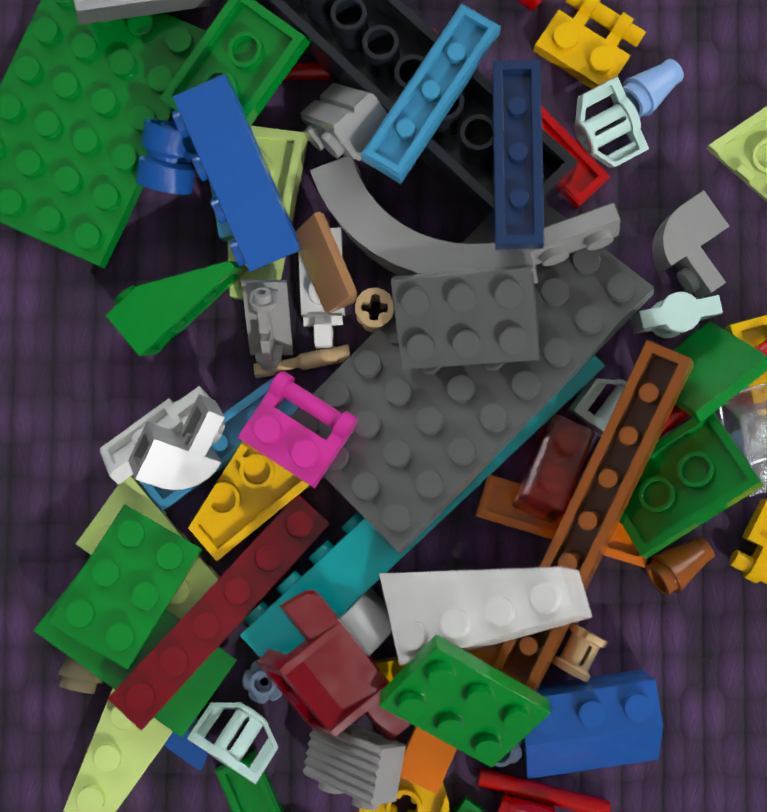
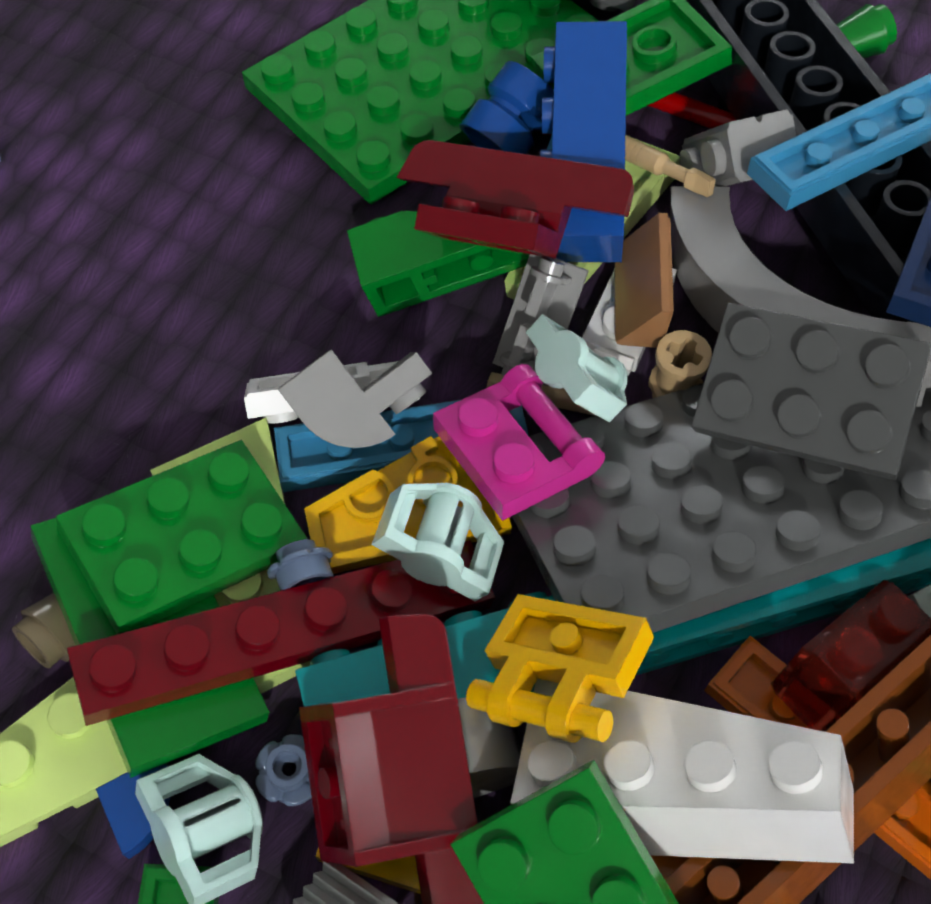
camera: 20 degrees right, 25 degrees down
none -> sand blue plate [267,539,334,591]
none -> light aqua piece [371,483,504,602]
none -> dark red plate [396,140,634,259]
none -> yellow plate [466,594,654,743]
none -> light aqua piece [526,314,627,422]
none -> tan piece [625,135,716,197]

